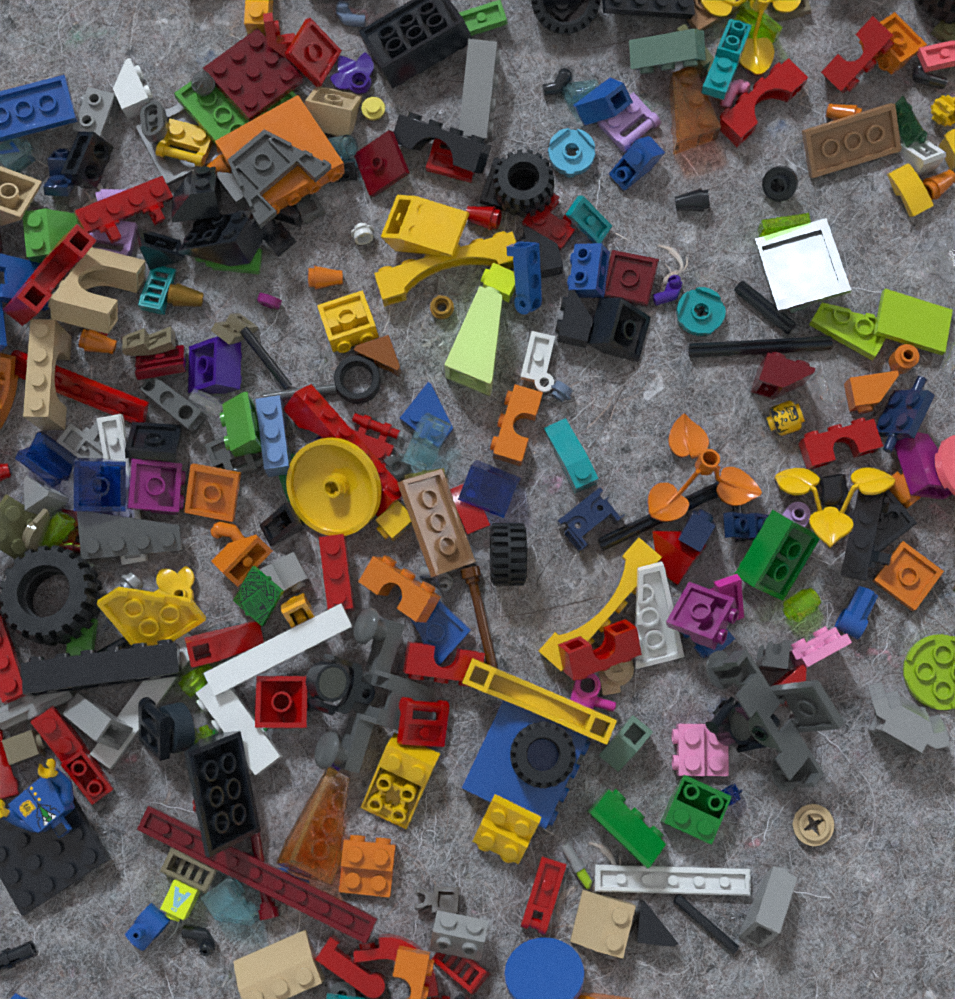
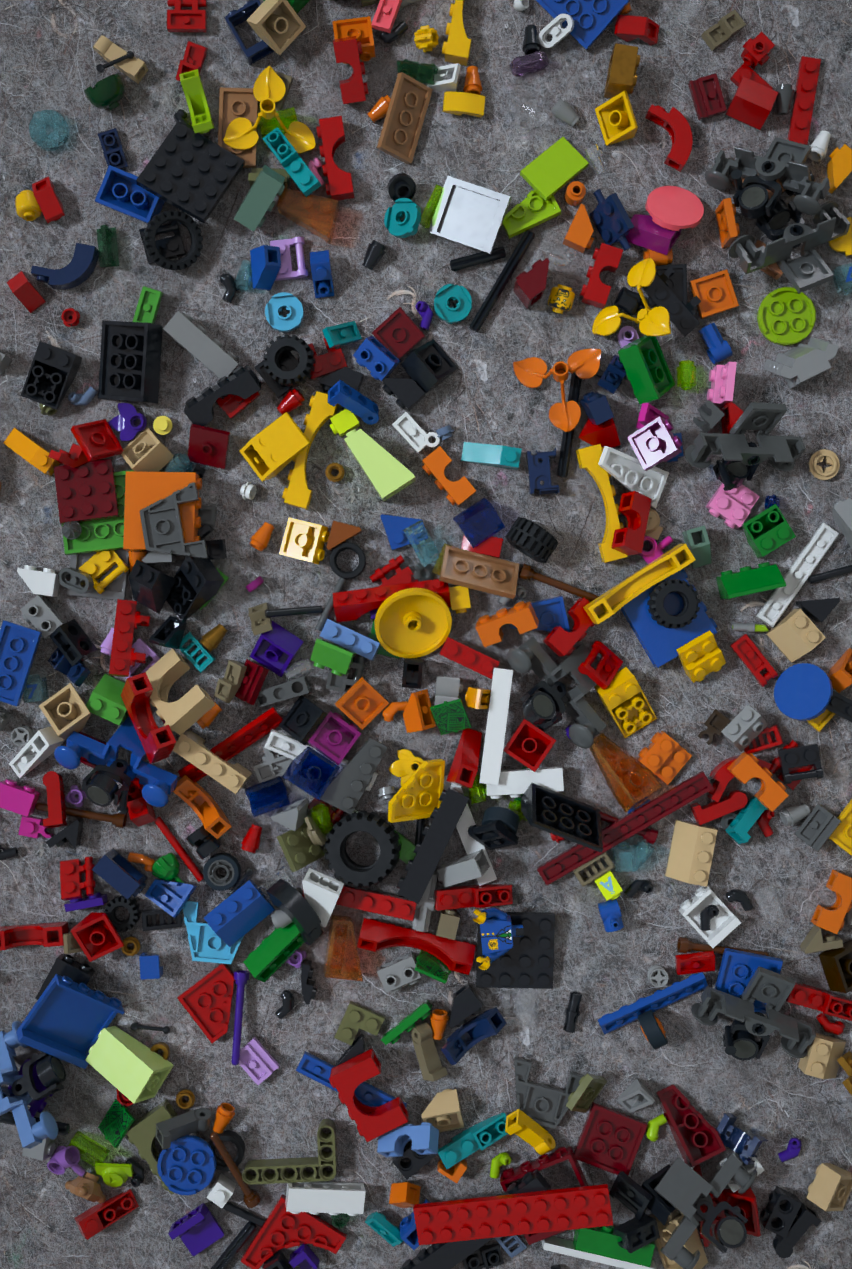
camera: 55 degrees left, 10 degrees up
none -> teal plate [384,198,421,238]

